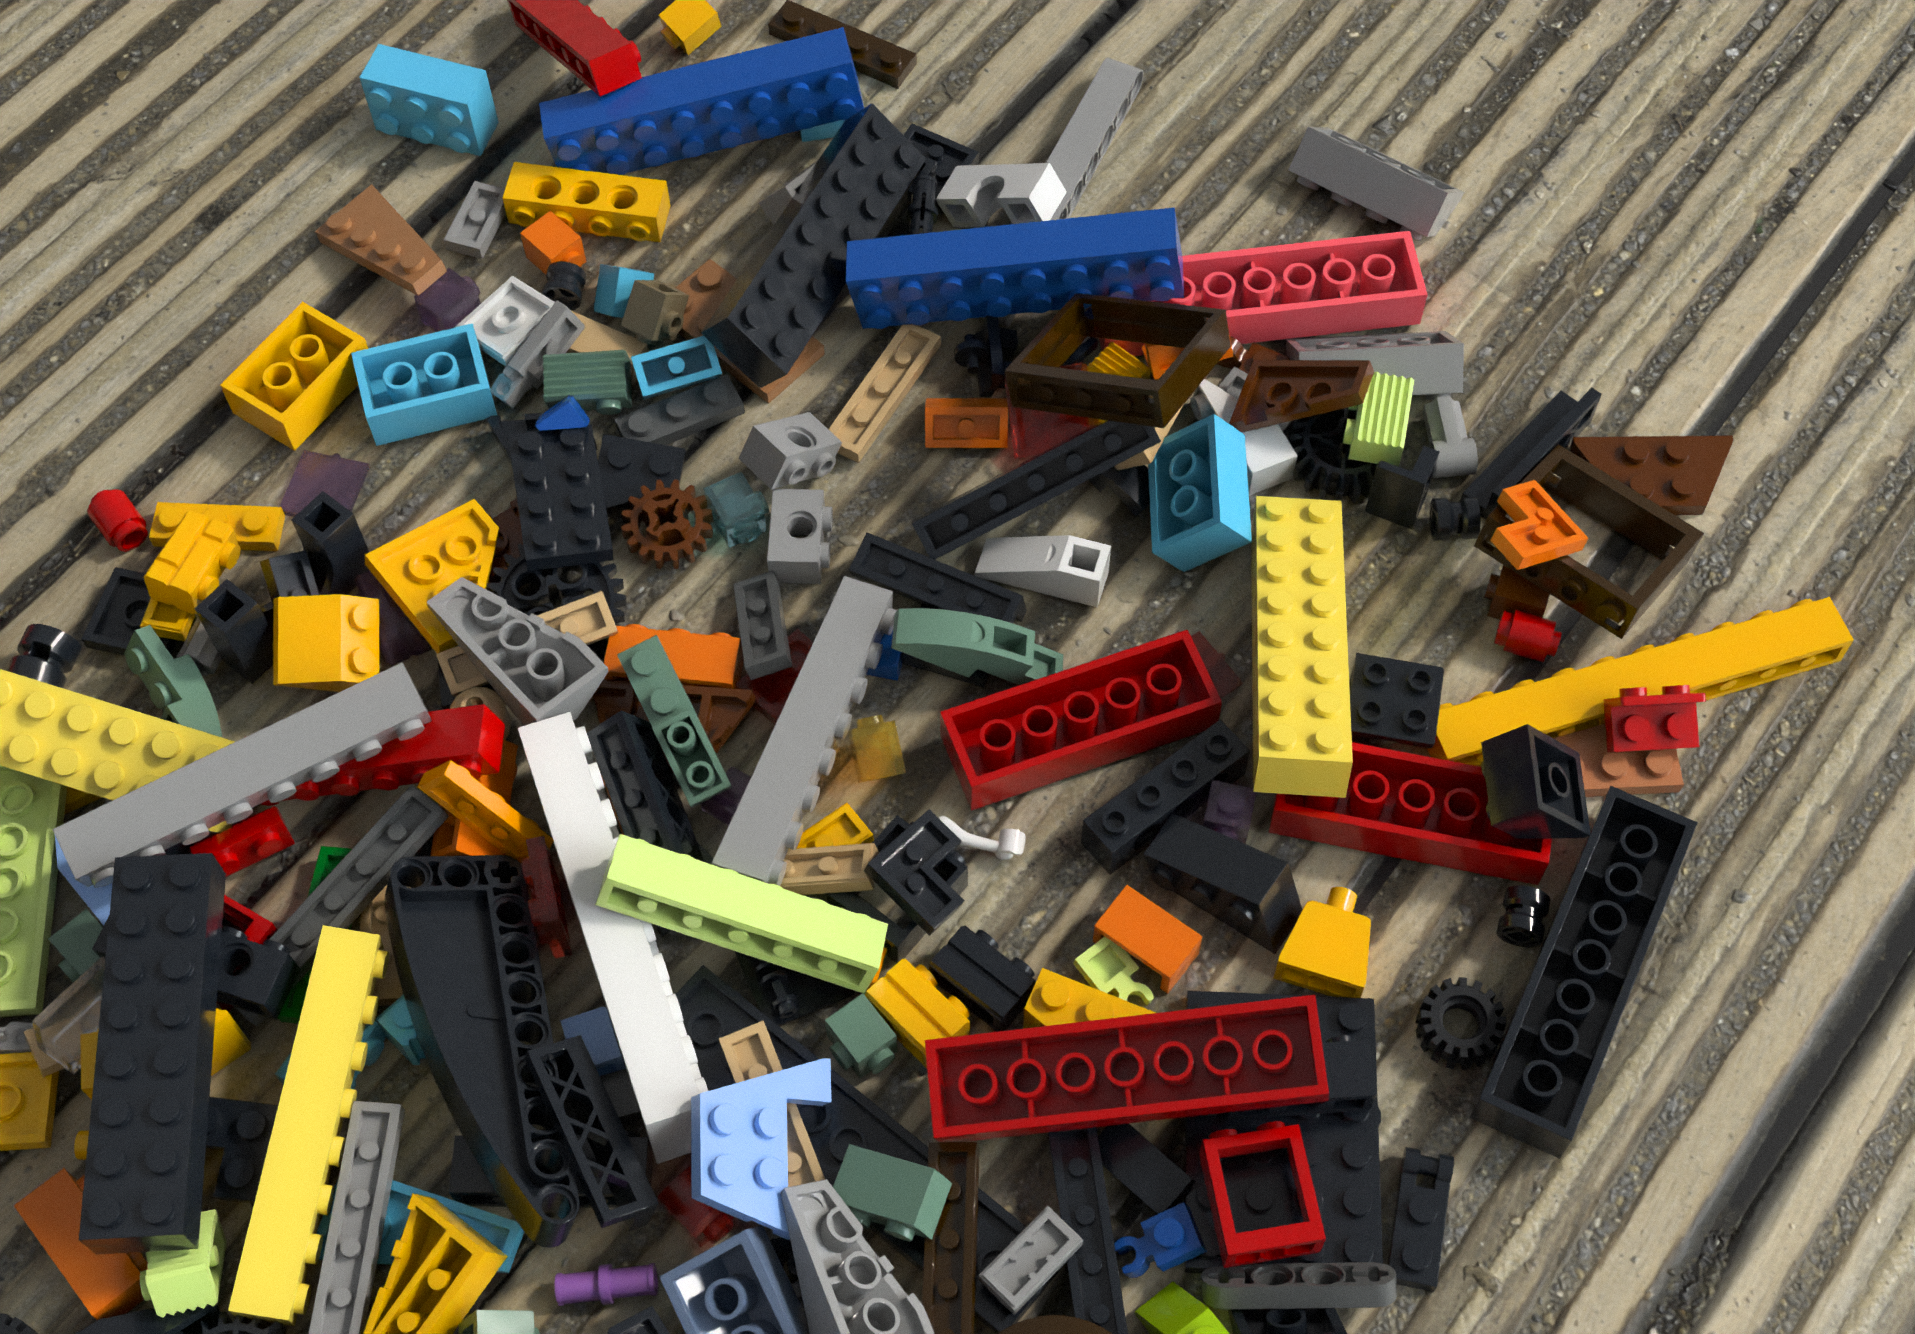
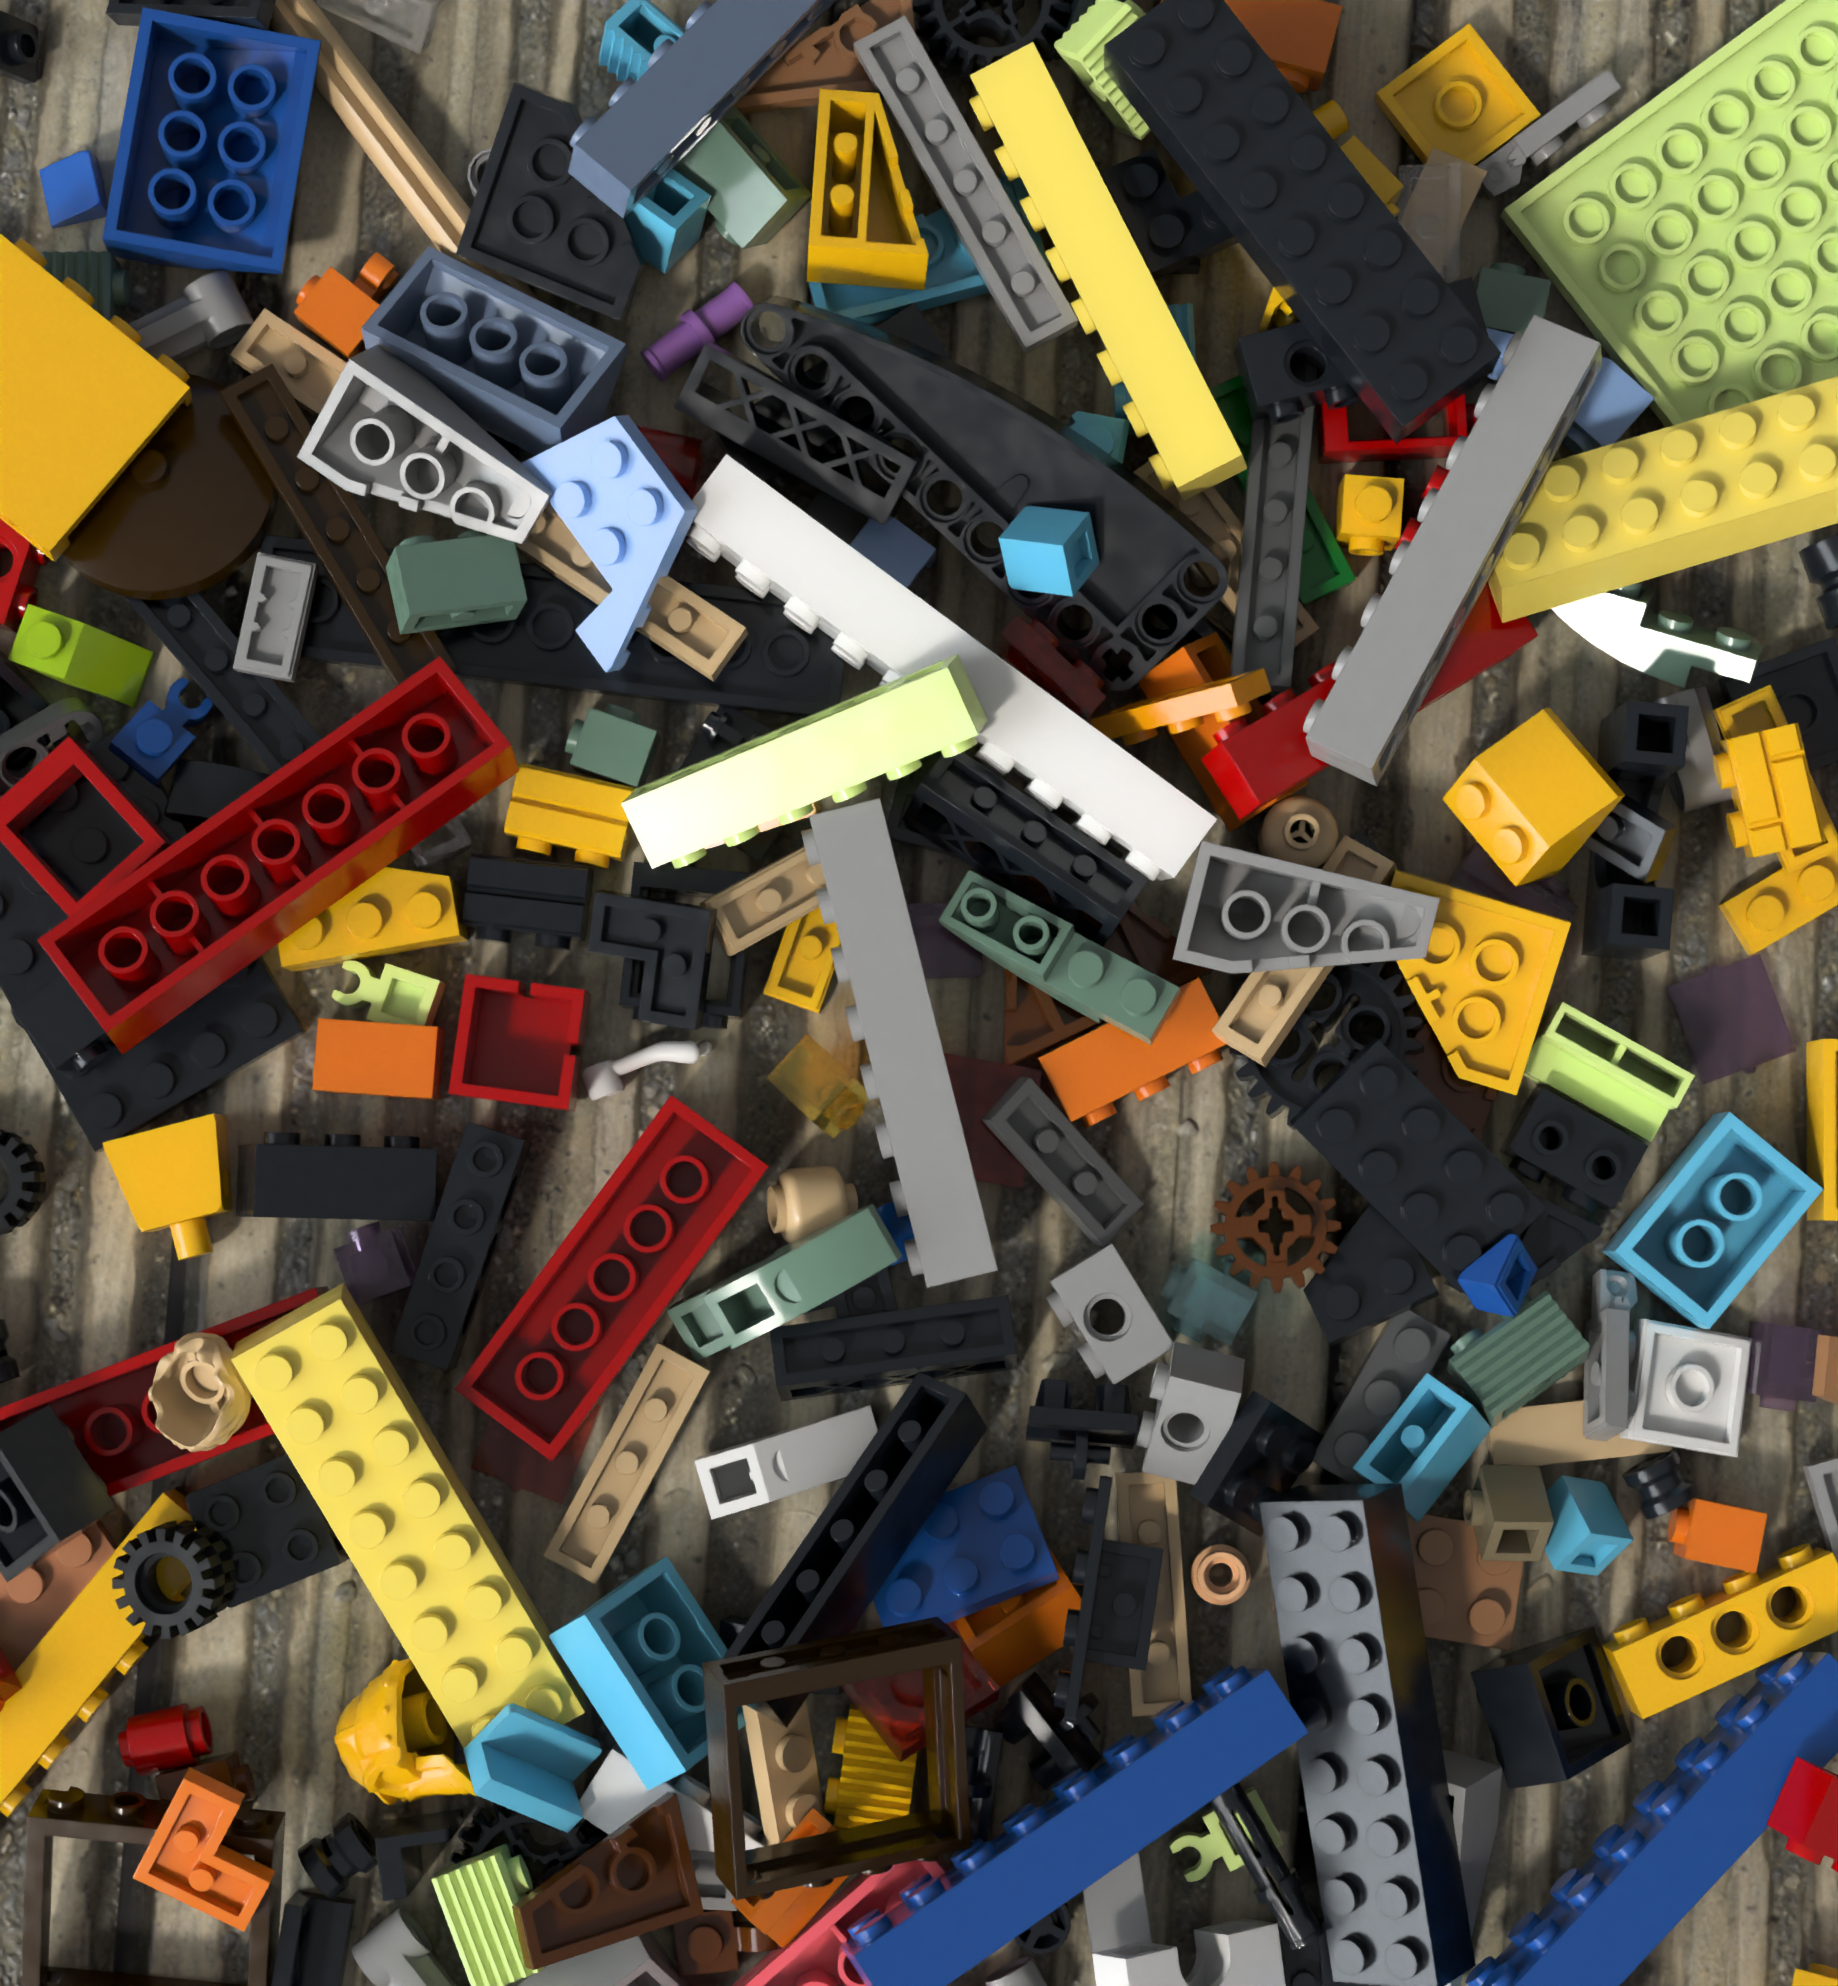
camera: 145 degrees right, 25 degrees up
none -> black tyre [112,1520,235,1639]
none -> tan hair [148,1332,252,1452]
none -> yellow head [334,1658,477,1805]
none -> red piece [448,974,591,1112]
none -> medium azure panel [463,1703,602,1833]
none -> tan plate [543,1342,711,1585]
none -> tan head [767,1165,858,1243]
none -> blue plate [873,1465,1060,1627]
none -> medium azure panel [999,506,1100,597]
none -> black hips [1026,1379,1138,1480]
none -> black bracket [1054,1475,1164,1723]
none -> black plate [1189,1390,1323,1537]
none -> light nougat plate [1190,1544,1251,1605]
none -> yellow brick [1334,474,1405,556]
none -> black slope [1471,1626,1632,1789]
none -> black brick [1499,1087,1648,1214]
none -> yellowish green piece [1523,1002,1695,1143]

